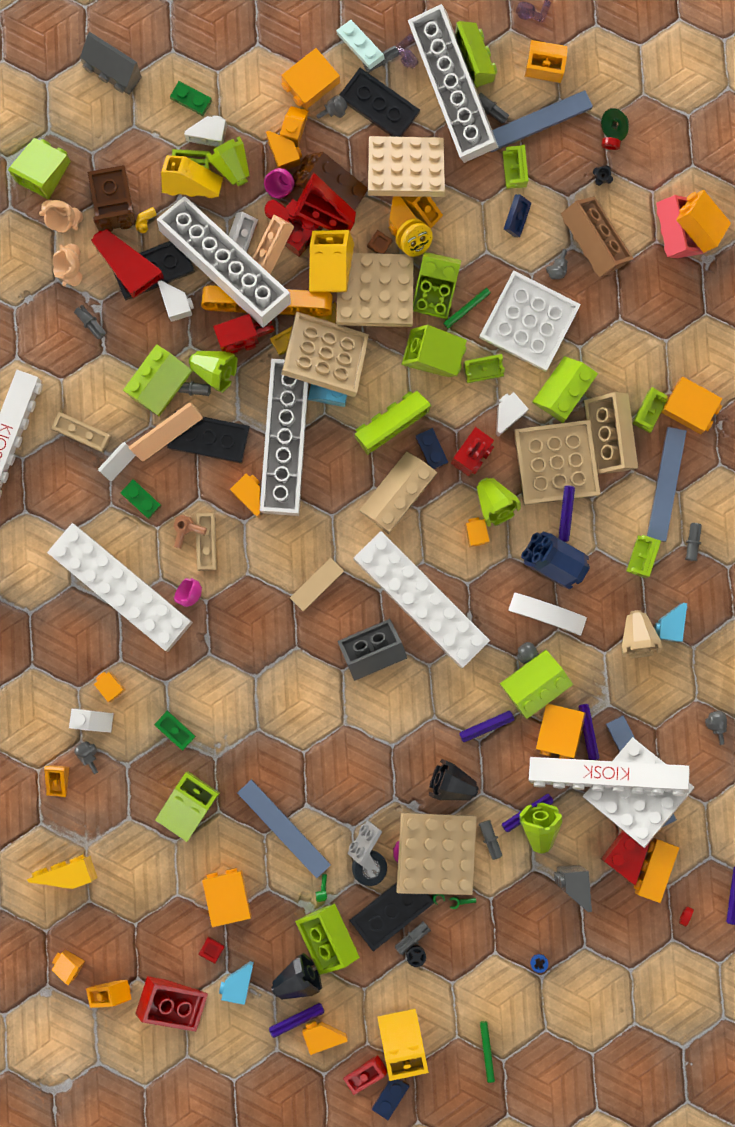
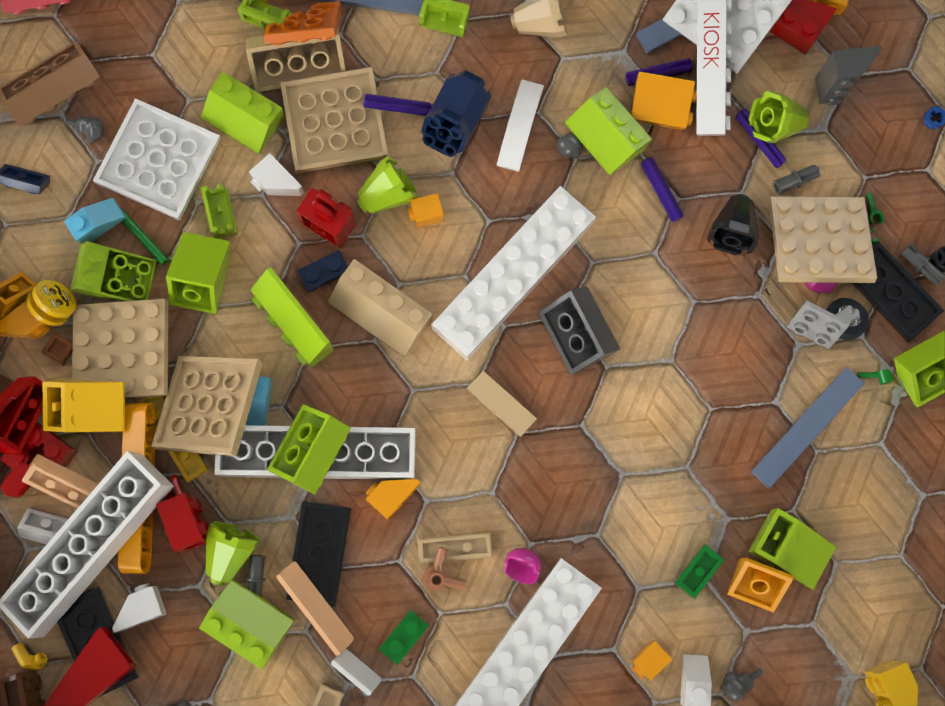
camera: 90 degrees left, 5 degrees down
light orange brick [202,868,252,927] -> none
none -> medium azure slope [64,198,126,243]
none -> orange plate [263,1,342,45]
none -> lime slope [267,404,351,495]
none -> light orange slope [727,558,794,613]

